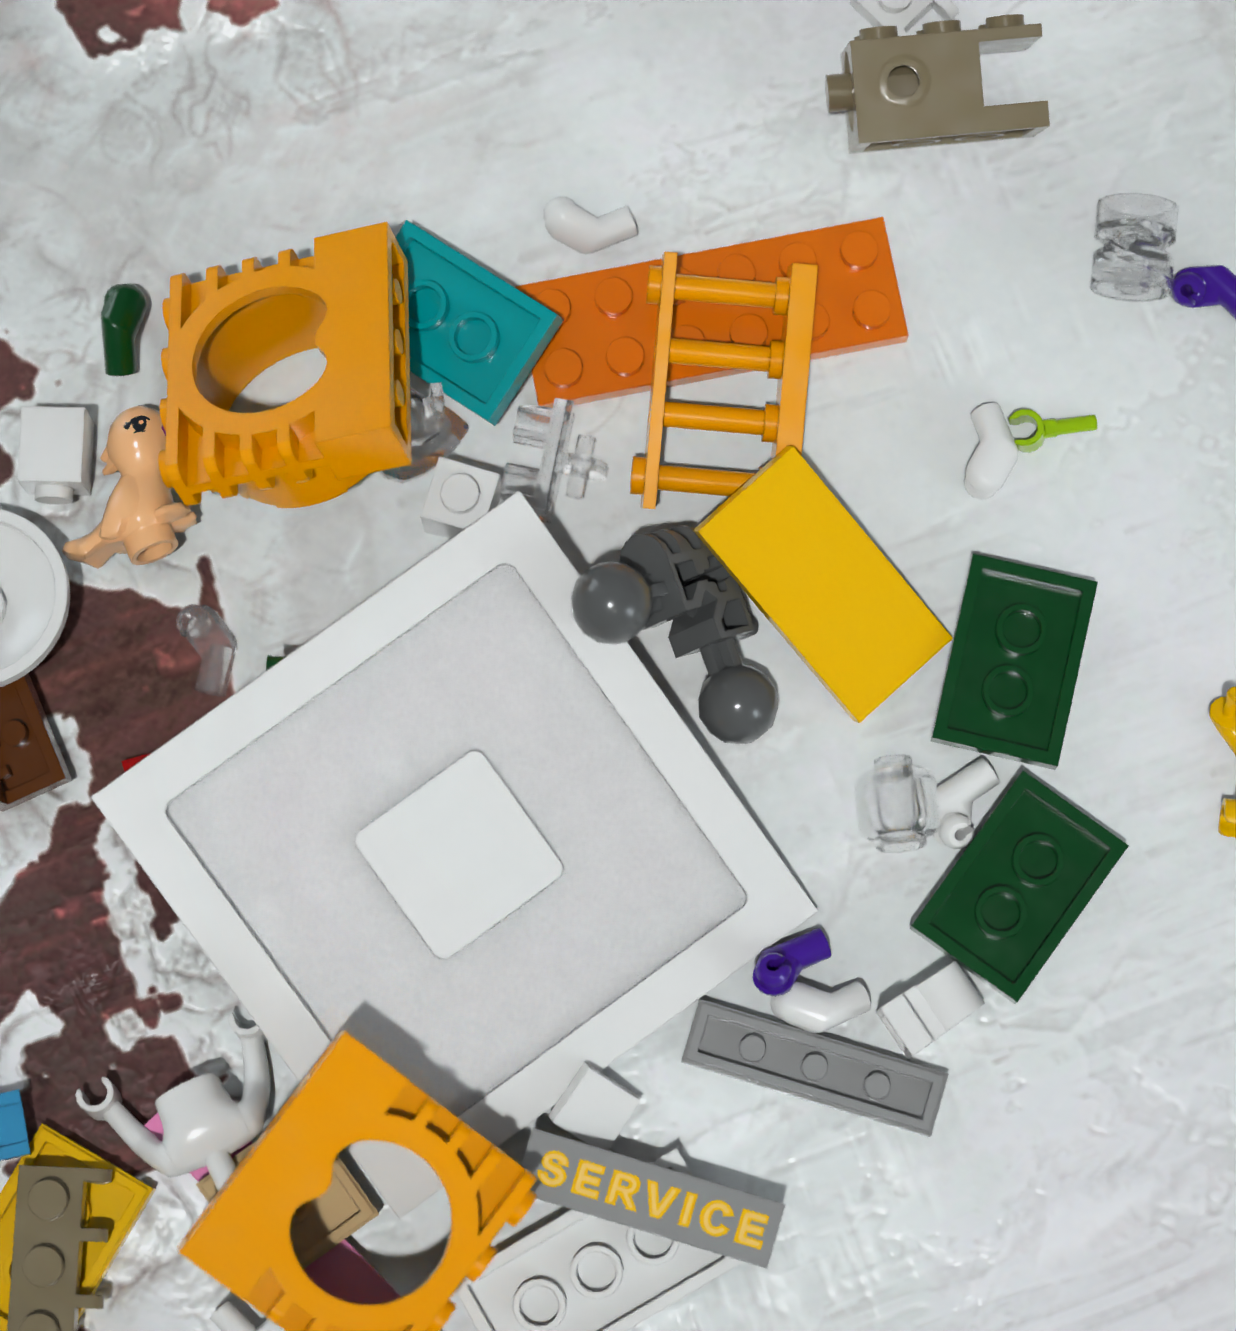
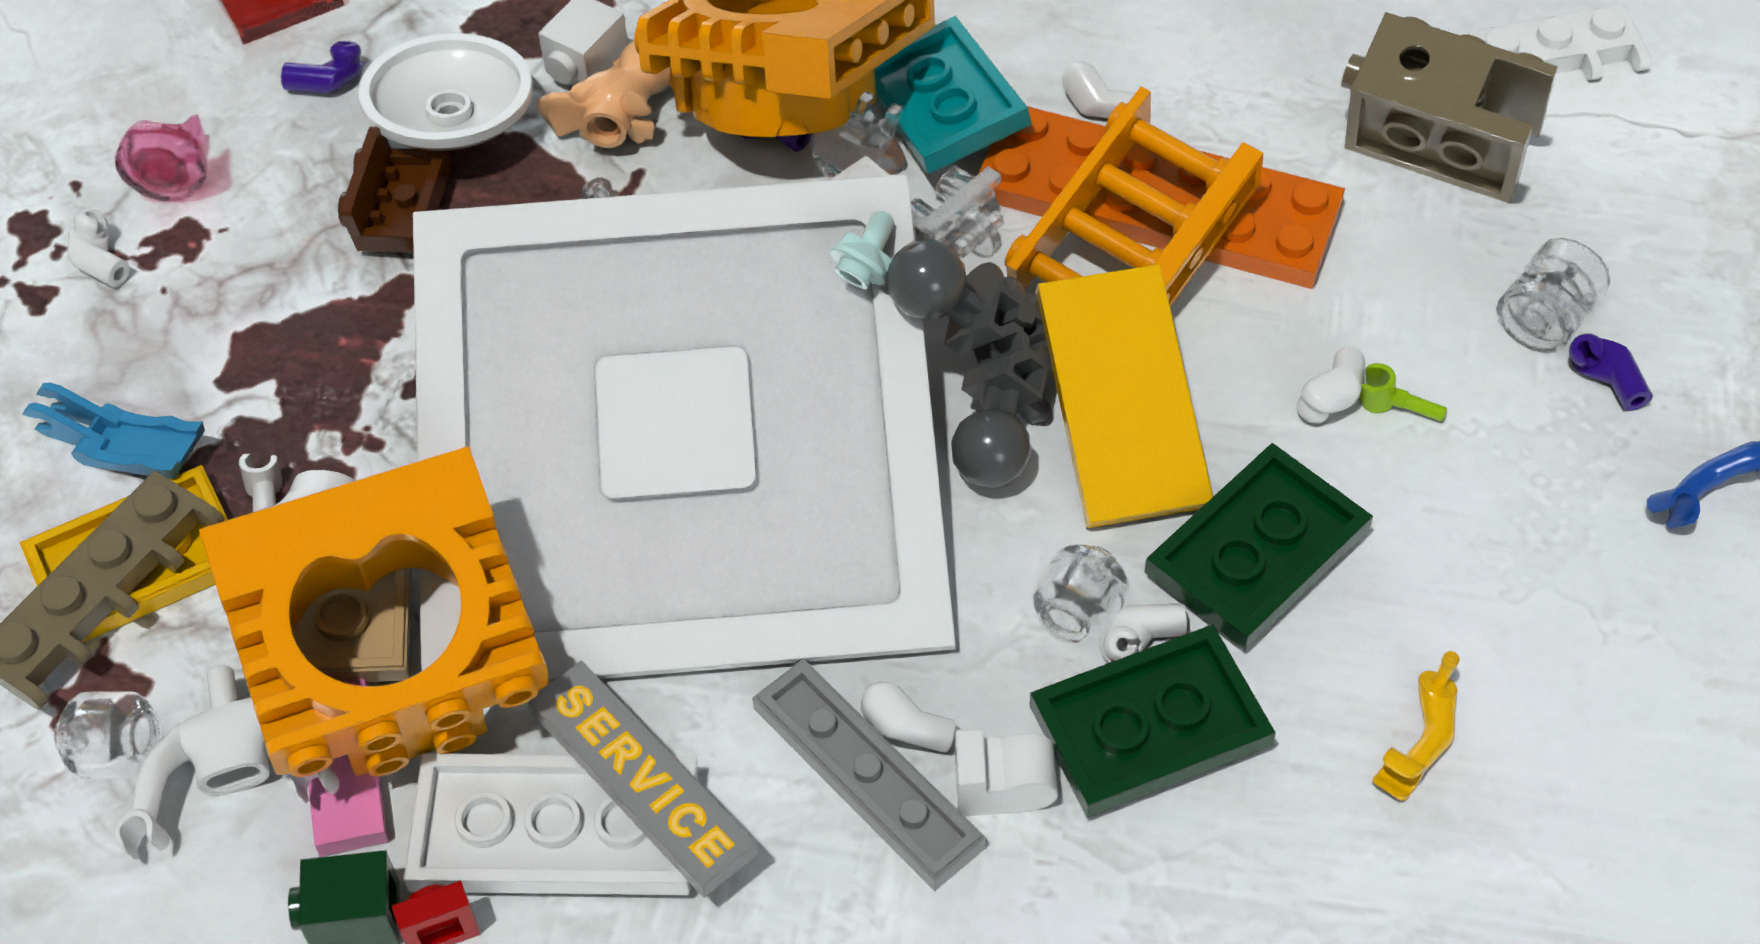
camera: 30 degrees right, 25 degrees down
white tile [548,1062,641,1150] -> none
dark purple arm [752,928,831,997] -> none
none -> light aqua plate [830,211,894,289]

